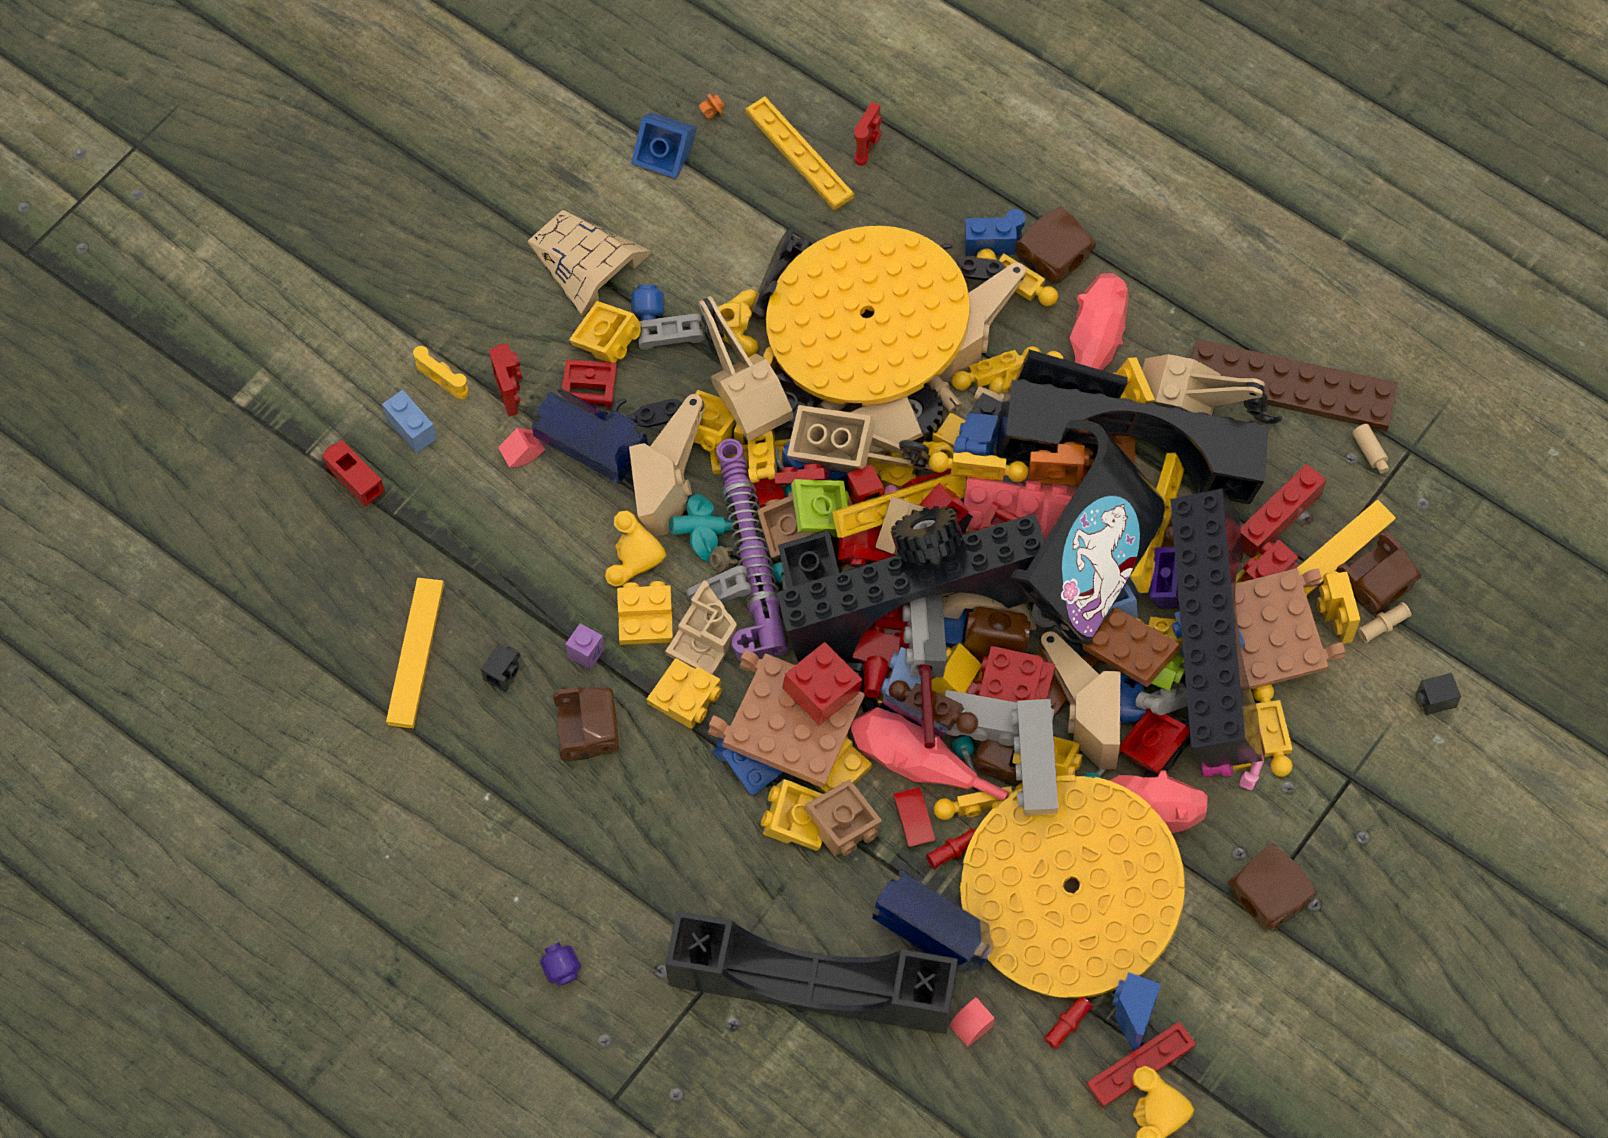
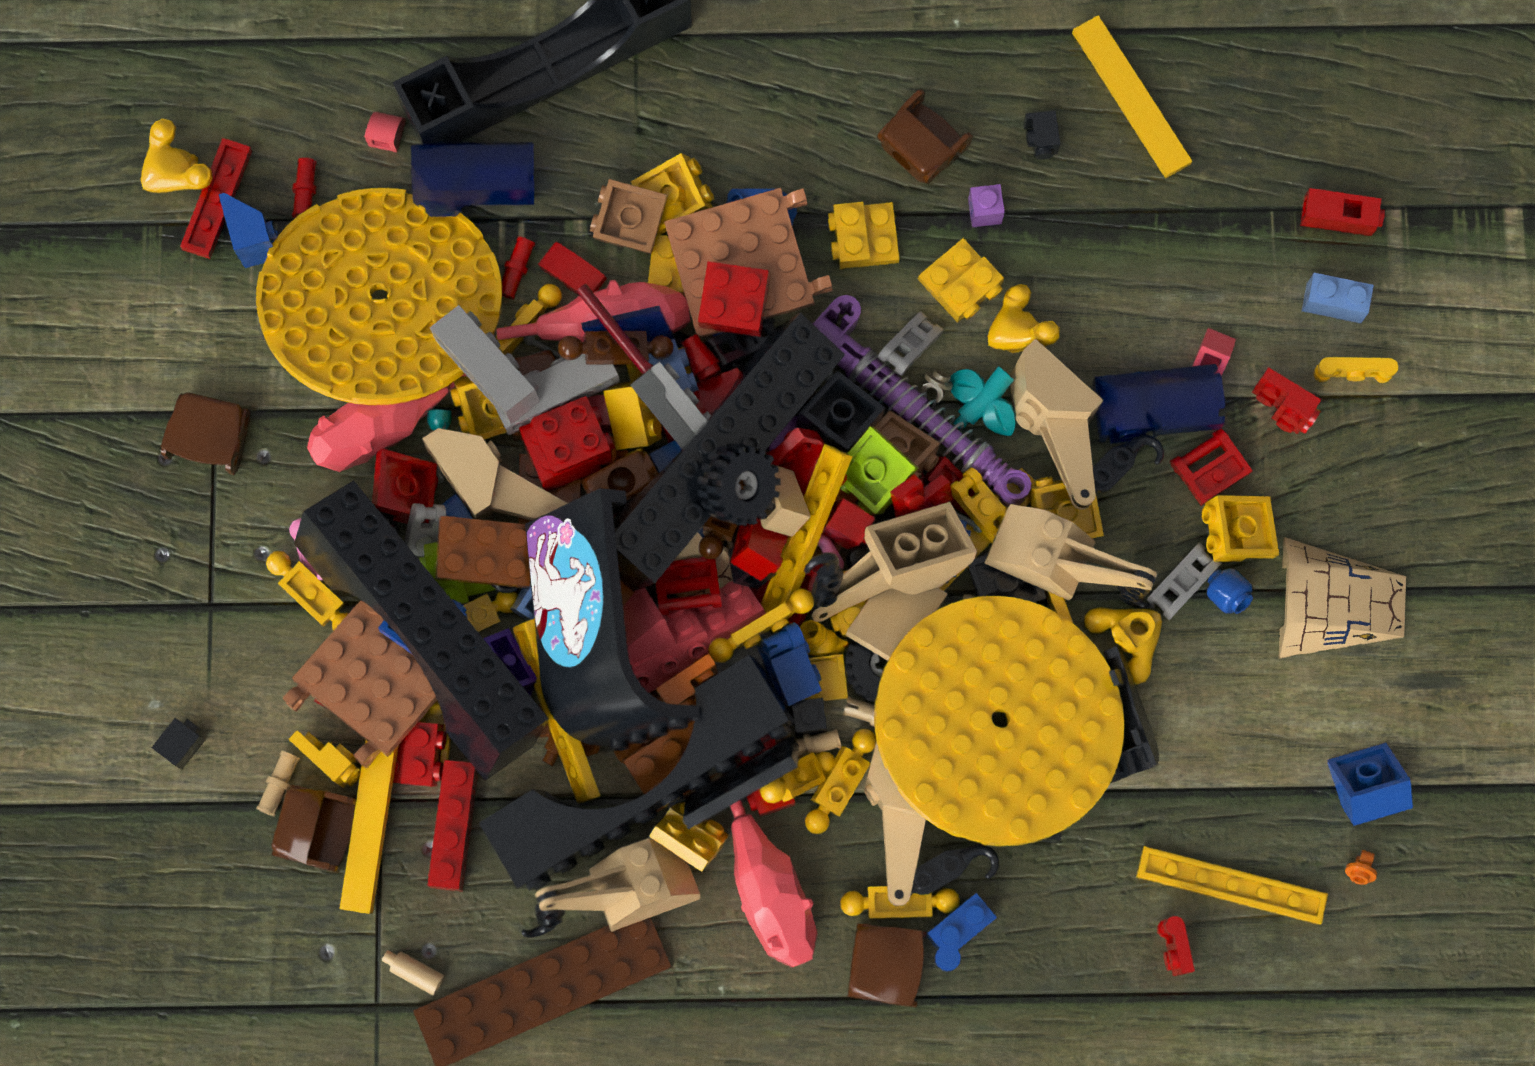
camera: 140 degrees right, 15 degrees up
tan slope [665,580,737,675] -> none

